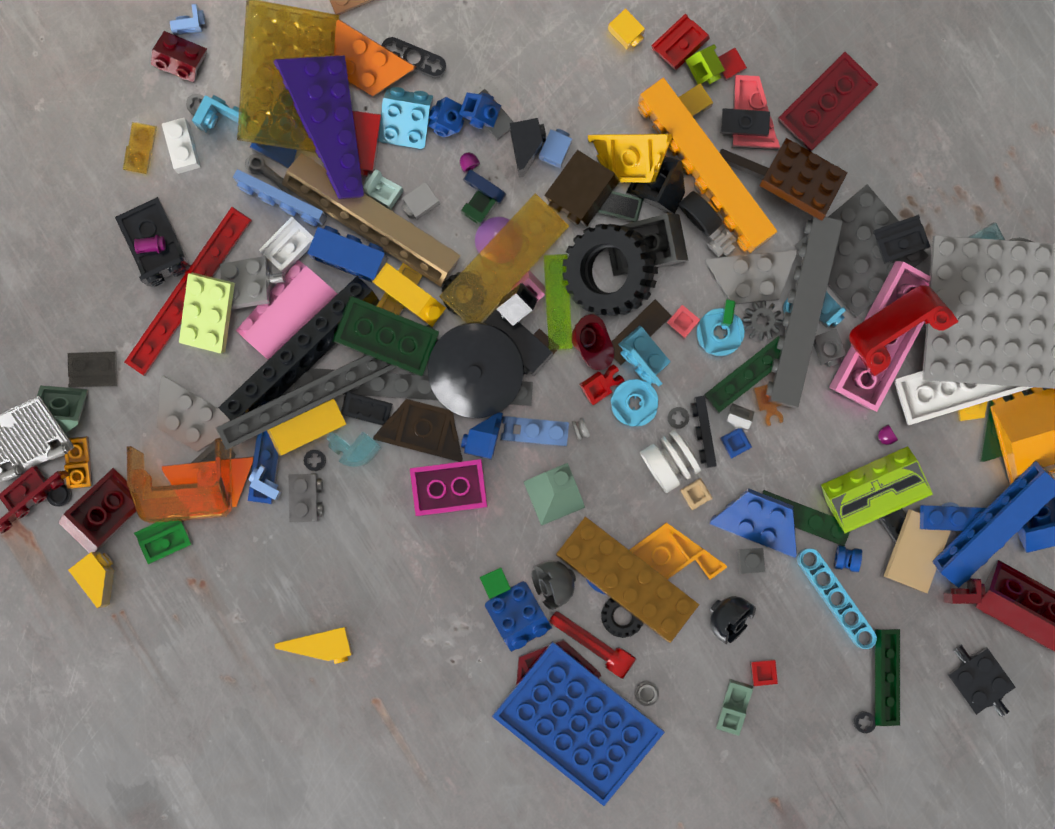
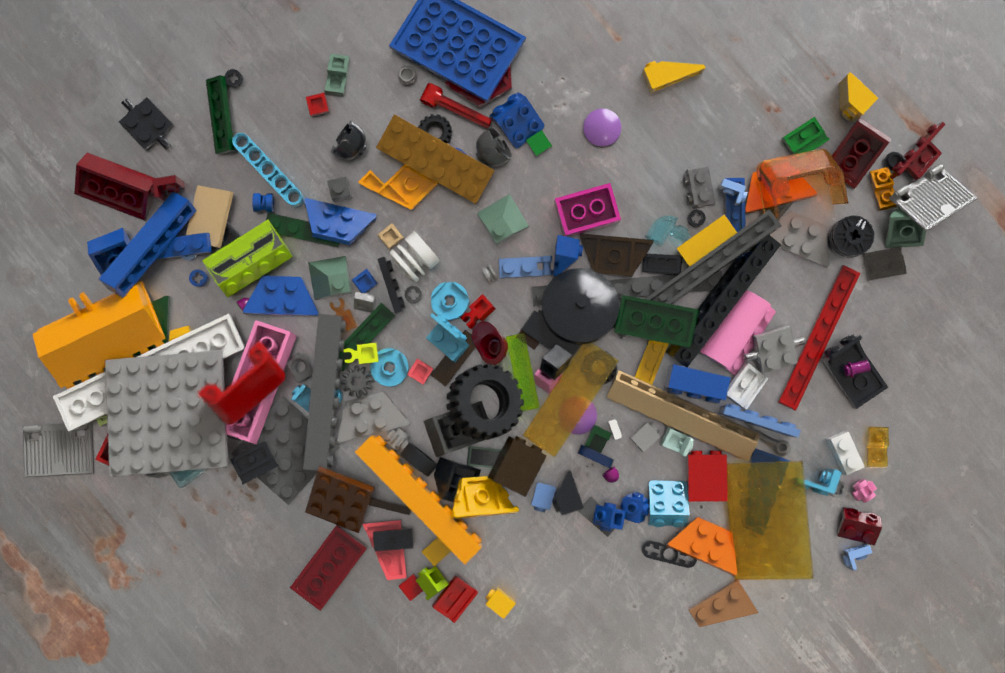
camera: 170 degrees right, 0 degrees up
yellowish green plate [179,273,235,353] -> none
dark purple wing [273,55,364,199] -> none
yellow slope [373,263,446,327] -> none
green tile [721,299,736,327] -> none
none -> blue bush [189,269,208,287]
none -> blue wing [243,276,318,316]
none -> sand green slope [308,256,352,300]
none -> neon yellow plate [344,343,379,364]
none -> medium lavender dish [583,109,621,146]
none -> white tile [607,419,622,440]
none -> black wheel [827,215,874,259]
none -> bright pink gear [852,479,877,503]

